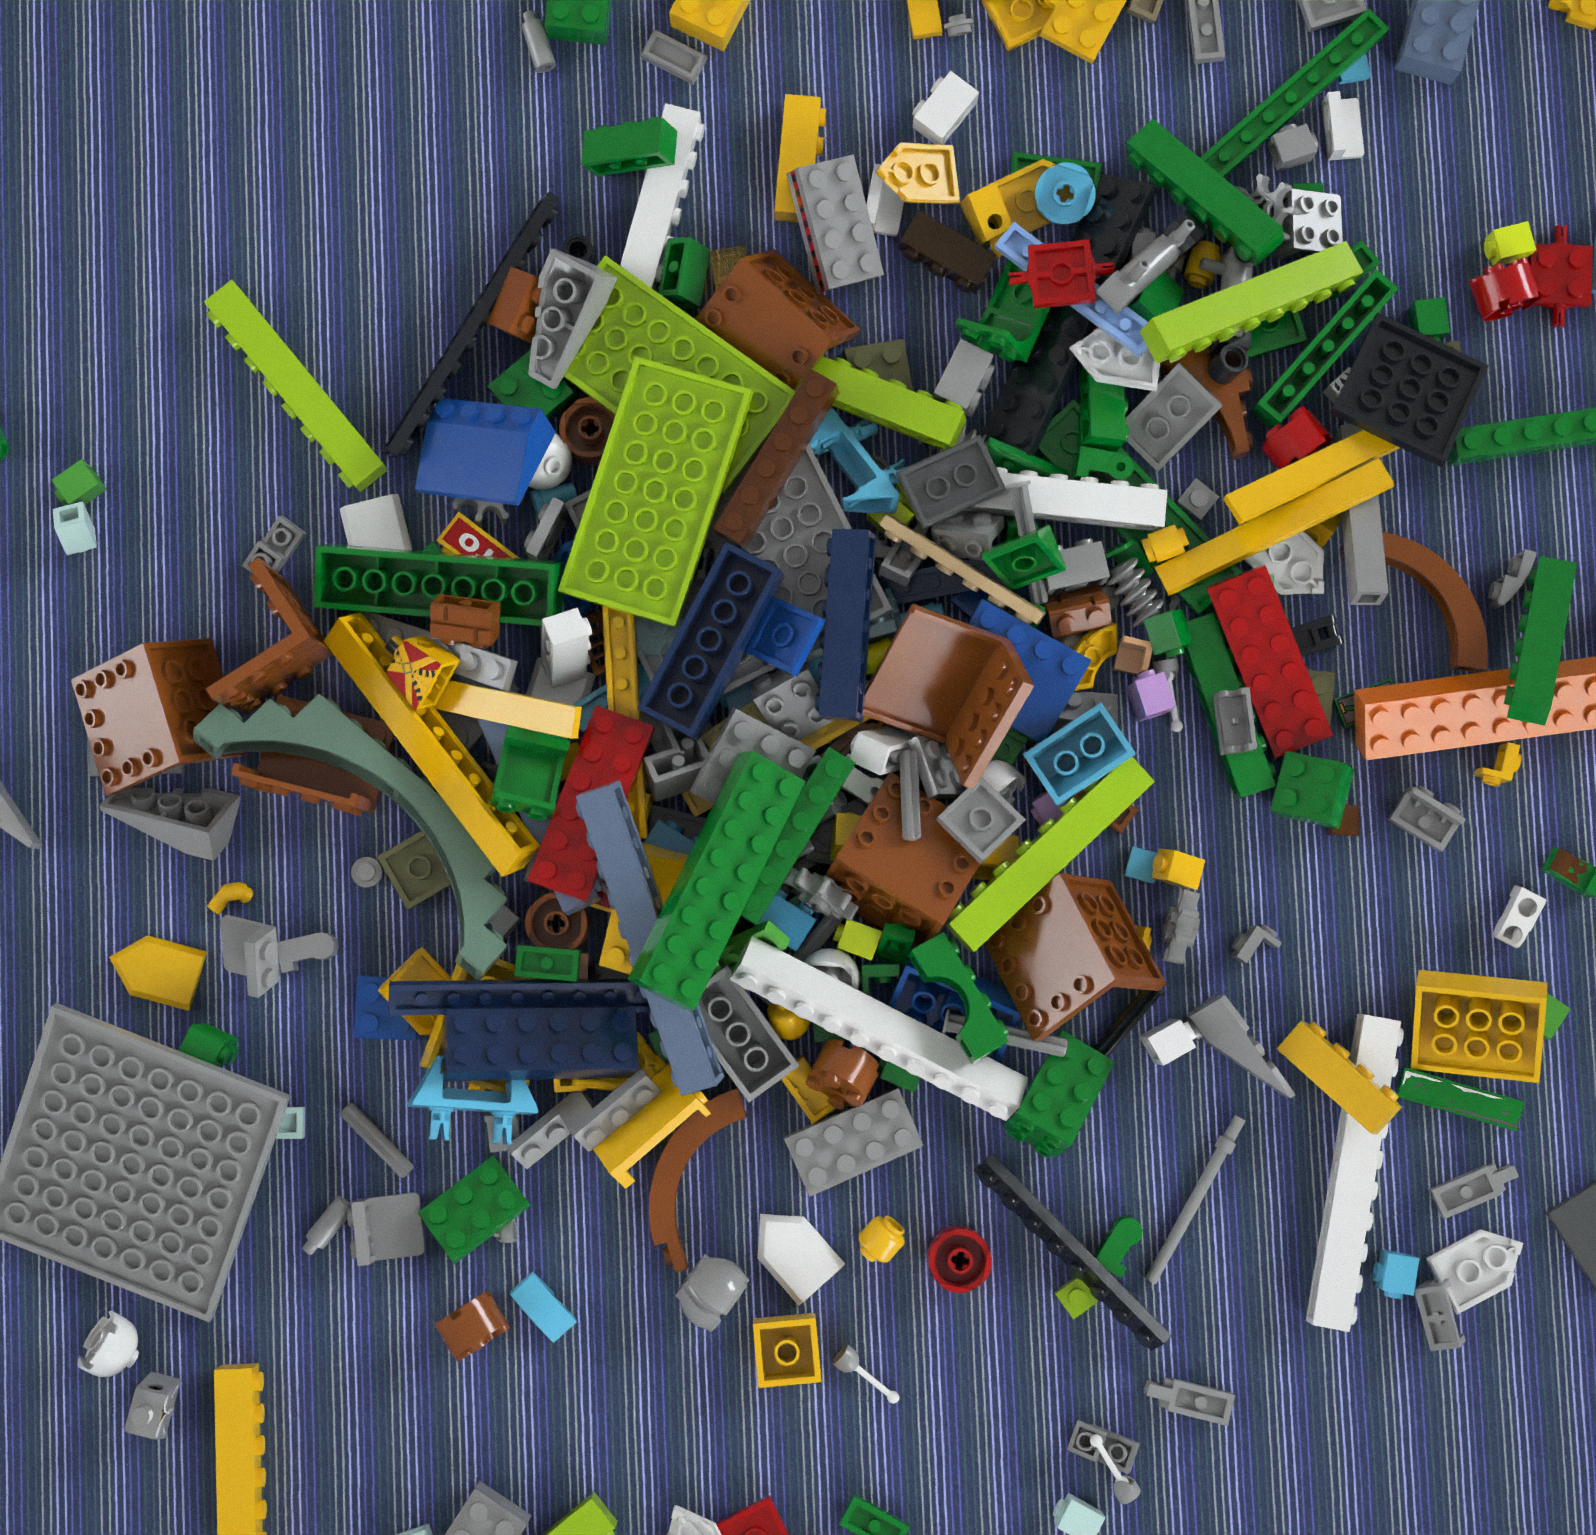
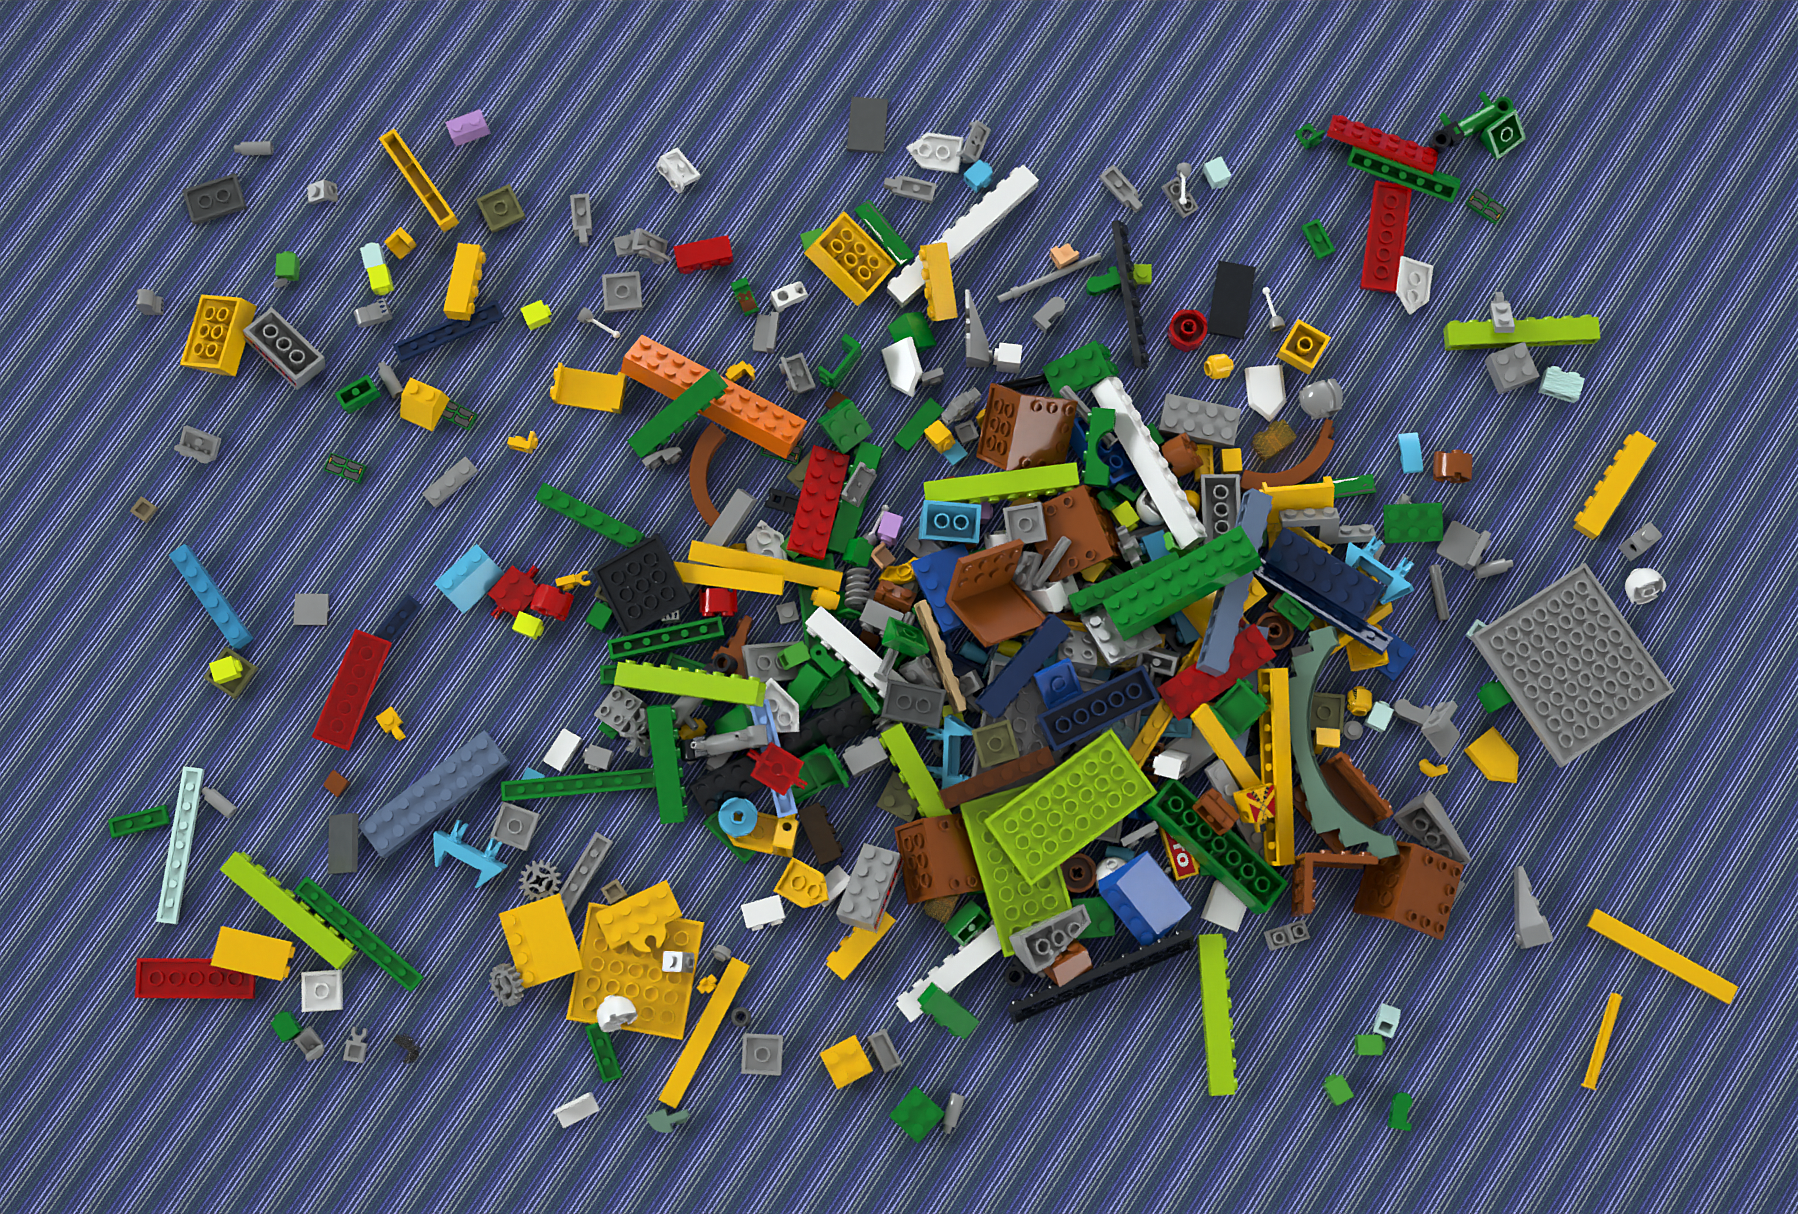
camera: 140 degrees left, 5 degrees down
none -> yellow plate [555,571,591,591]
none -> light grey panel [752,312,780,354]
none -> bright green brick [777,641,811,671]
none -> green panel [818,334,862,389]
none -> reddish brown slope [859,629,881,652]
none -> white tile [881,337,923,397]
none -> green slope [888,311,937,354]
none -> green tile [893,398,945,453]
none -> light grey plate [954,419,979,445]
none -> olive plate [971,719,1020,768]
none -> light grey leg [1032,297,1065,334]
none -> light nougat panel [1049,243,1079,270]
none -> black tile [1207,261,1256,340]
none -> yellow panel [1219,448,1243,475]
none -> clear yellow brick [1251,419,1297,463]
none -> green tile [1298,474,1376,499]
none -> yellow panel [1313,727,1340,755]
none -> bright green brick [1322,1073,1354,1106]
none -> yellow head [1347,686,1372,716]
none -> light aqua brick [1363,701,1394,733]

